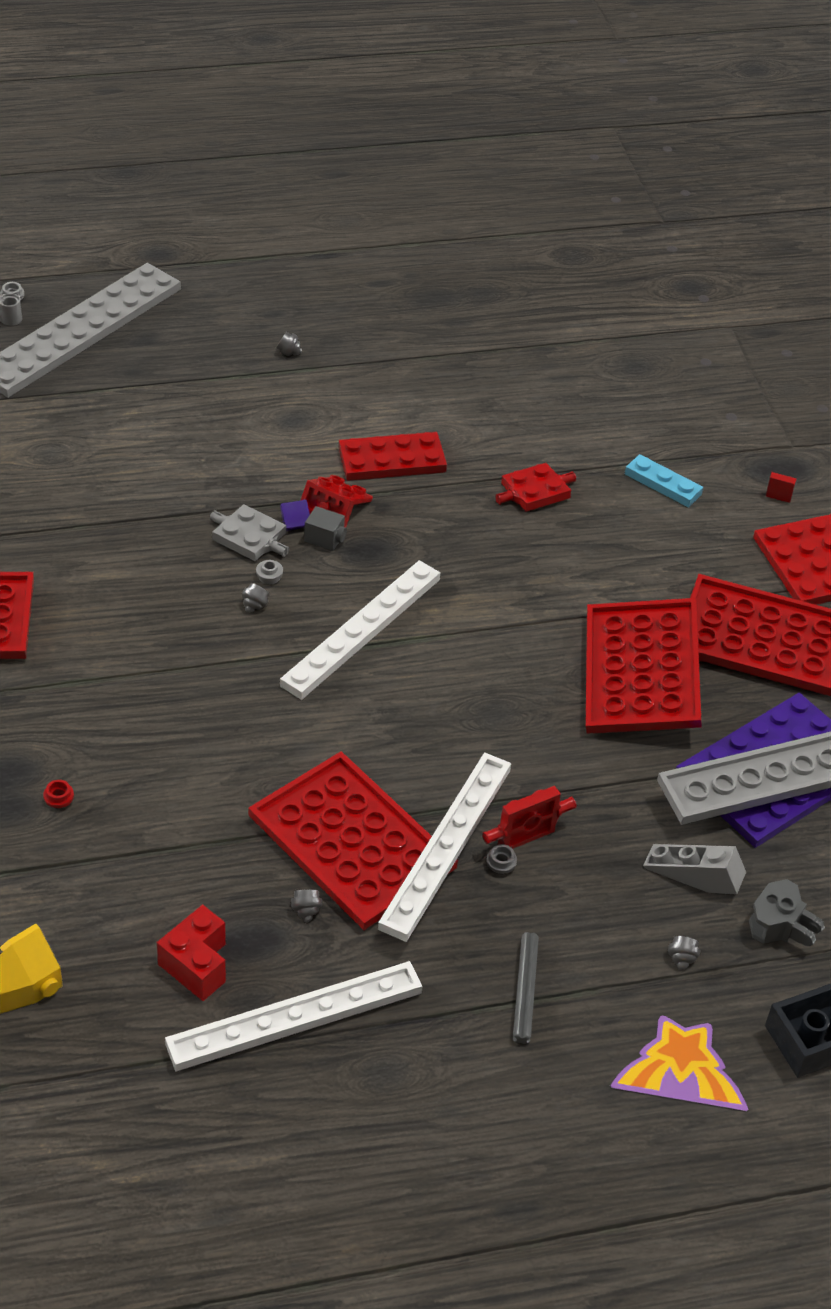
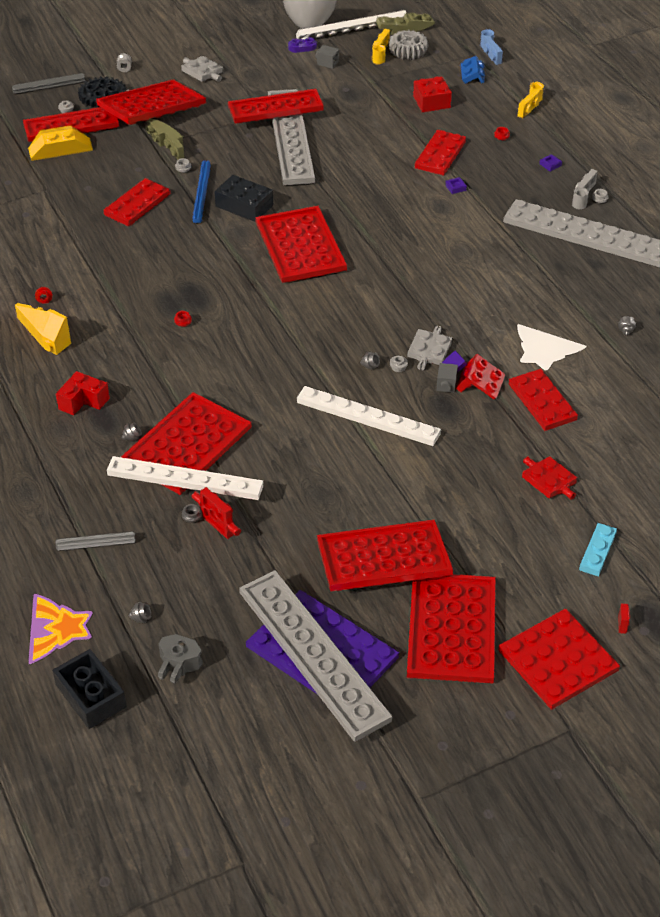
camera: 80 degrees right, 0 degrees up
white plate [165,961,422,1071] -> none
light grey slope [643,844,746,894] -> none
none -> white sticker [517,324,586,370]

